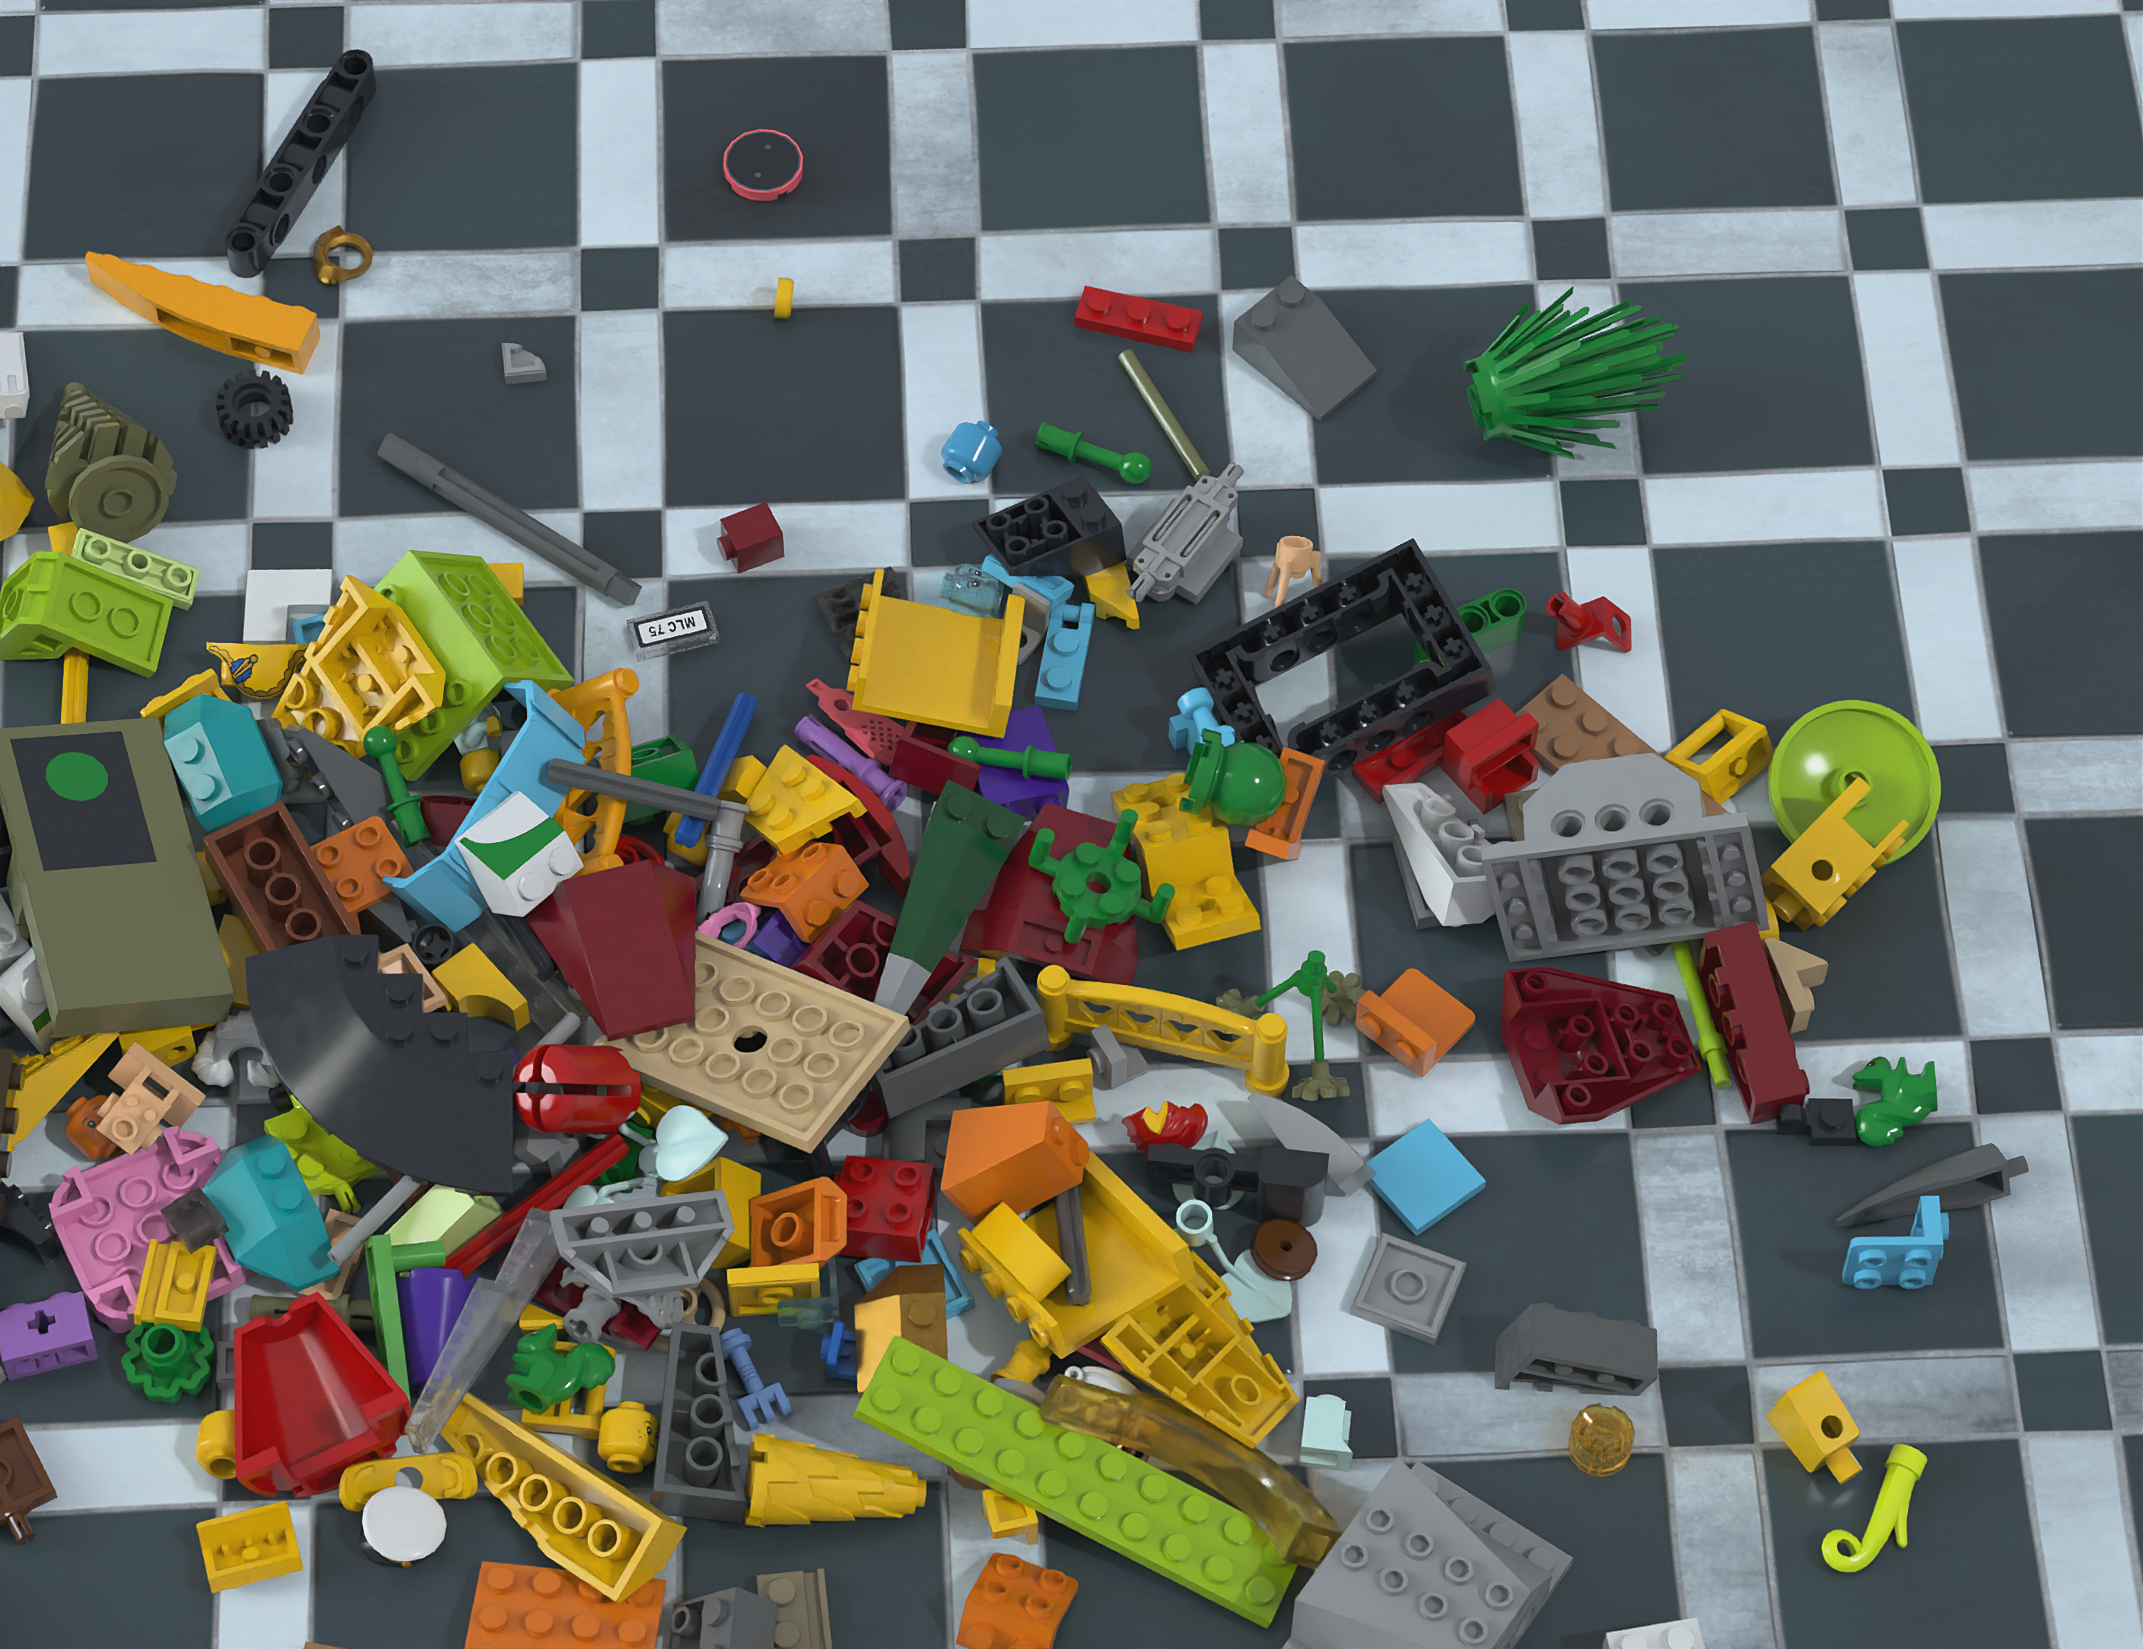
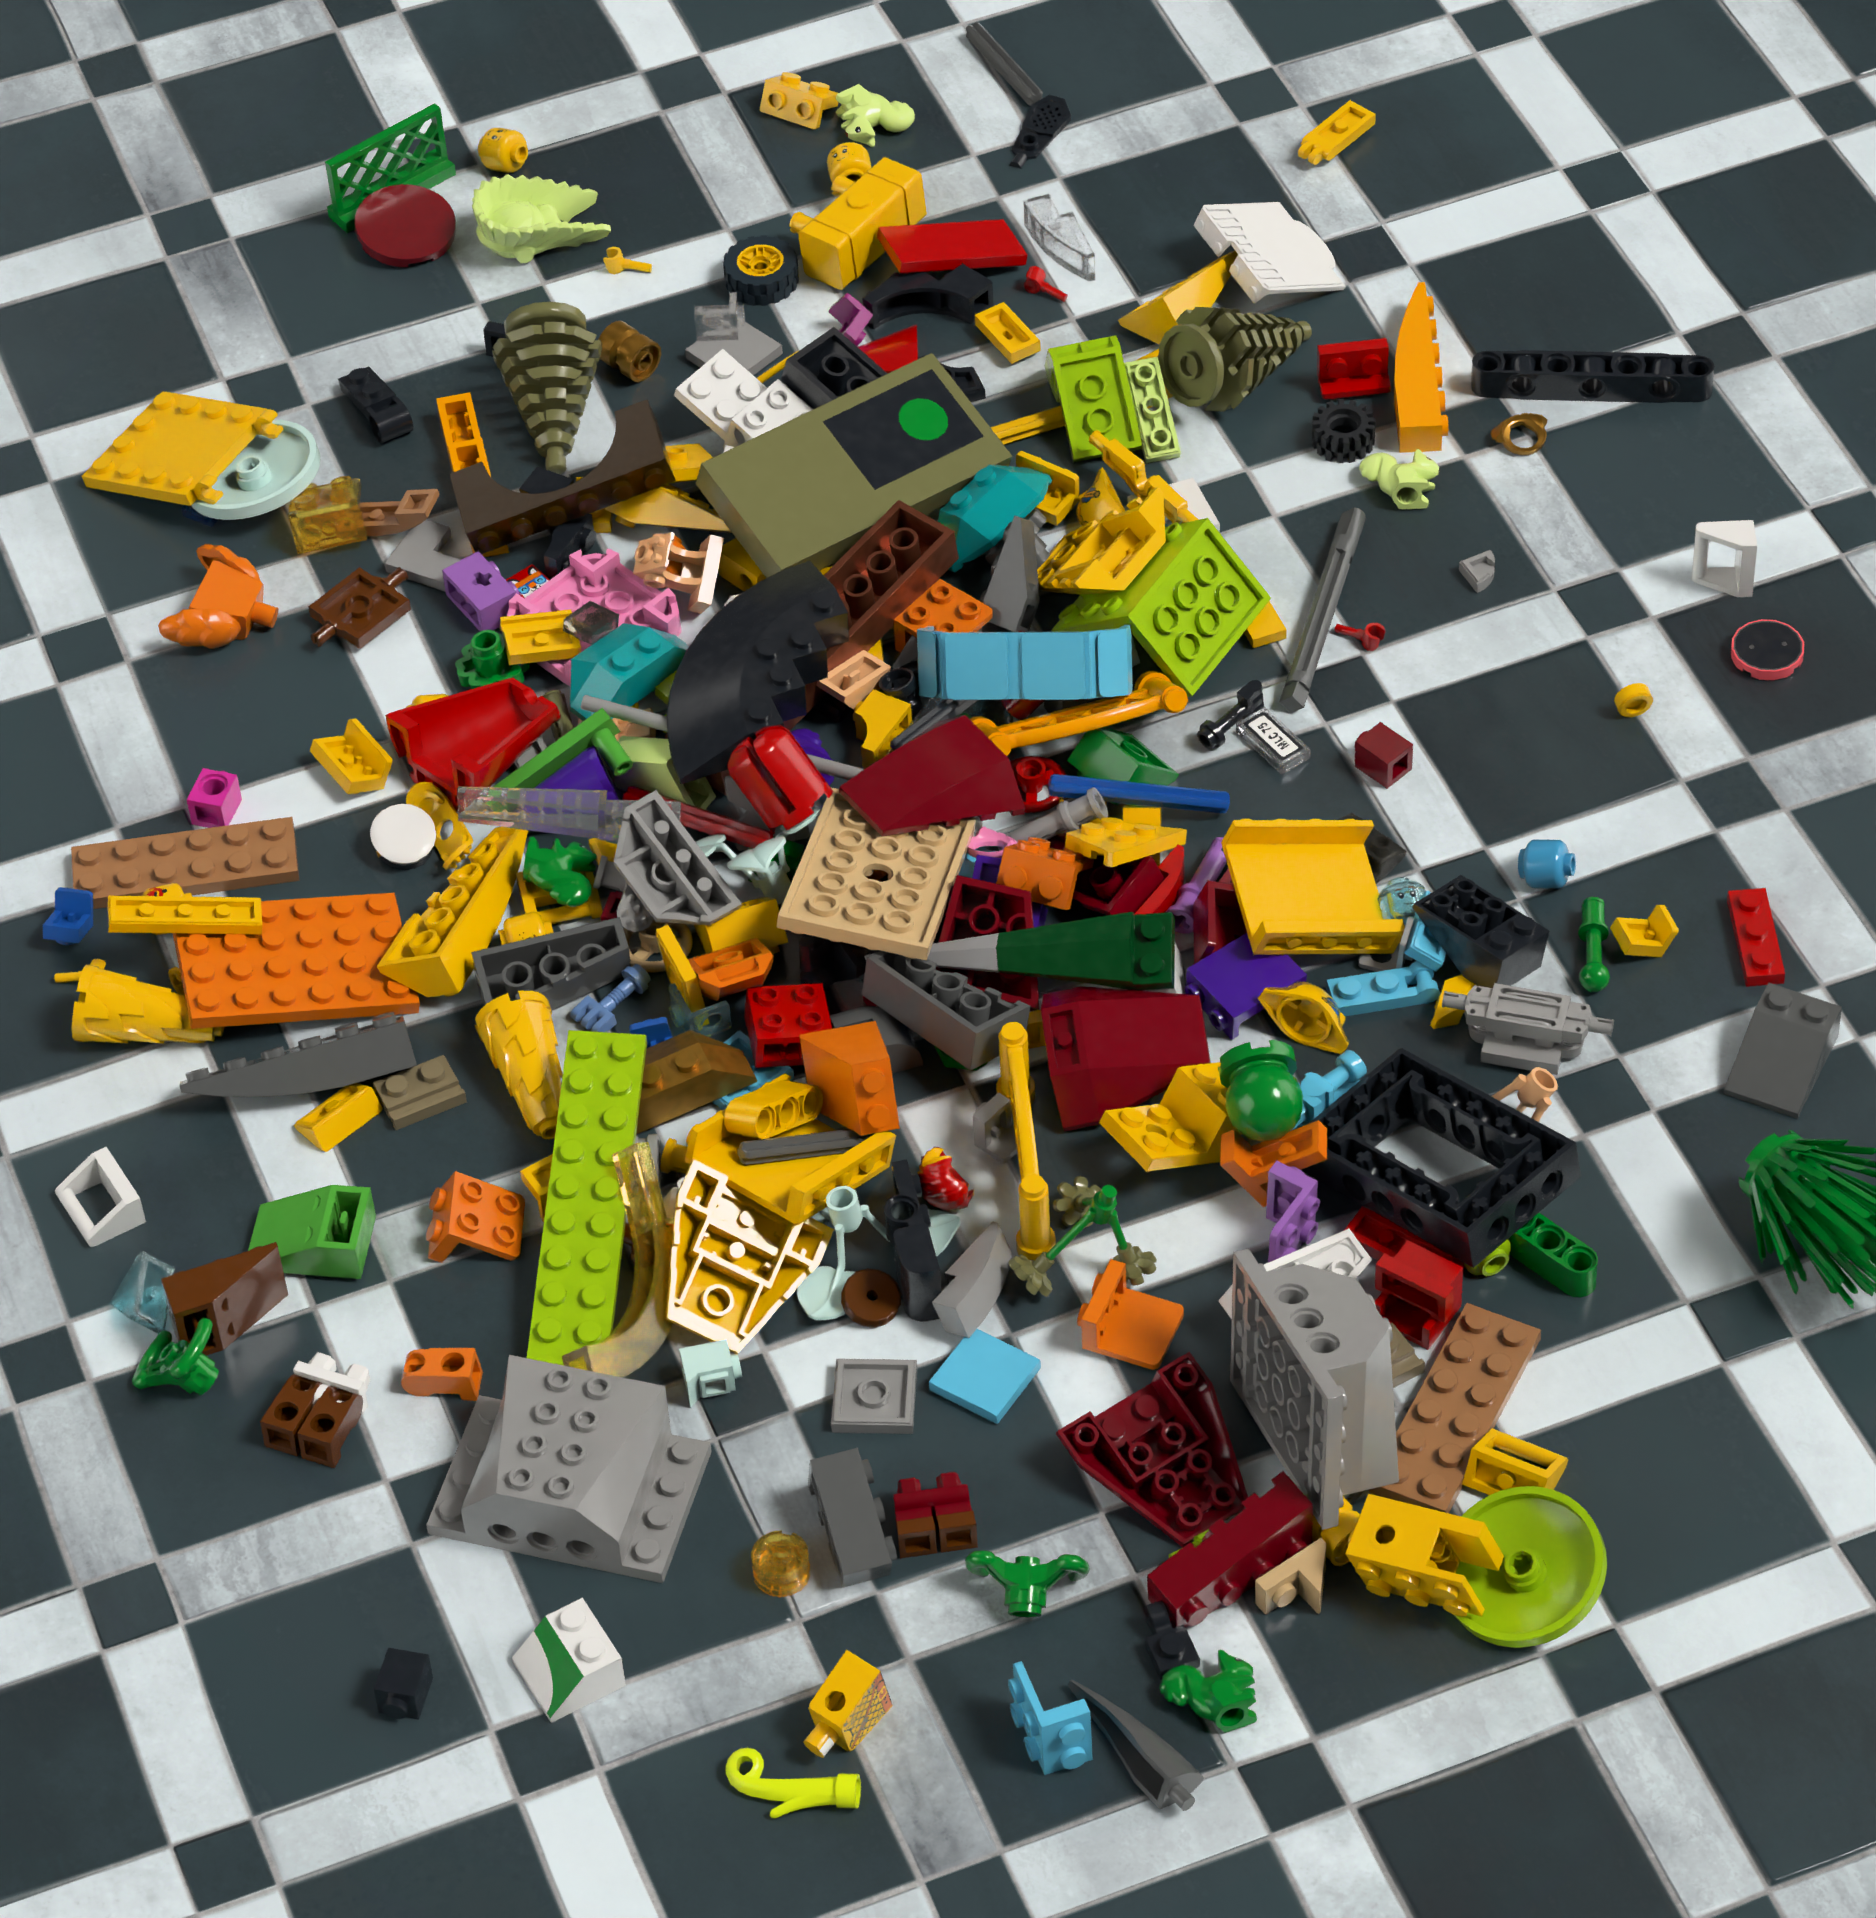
camera: 75 degrees right, 10 degrees down
green pin [363,725,431,848] -> none
white slope [454,791,584,917] -> none
dark grey axle [547,758,719,821] -> none
green pin [947,736,1072,780] -> none
yellow bracket [1002,1058,1096,1125] -> none
green plate [1028,809,1175,944] -> none
olive bar [1118,349,1210,481] -> none
red bracket [1546,591,1632,653] -> none
none -> tile [506,564,550,598]
none -> hips [893,1472,978,1559]
none -> green piece [965,1550,1090,1618]
none -> yellow piece [1089,430,1199,523]
none -> black hinge [1197,680,1265,749]
none -> yellow hat [1258,982,1349,1054]
none -> medium lavender bracket [1266,1160,1320,1263]
none -> red bracket [1317,338,1391,399]
none -> red hand [1335,623,1386,651]
none -> yellowish green animal [1359,449,1439,509]
none -> yellow bracket [1610,905,1678,957]
none -> white tile [1691,520,1757,597]

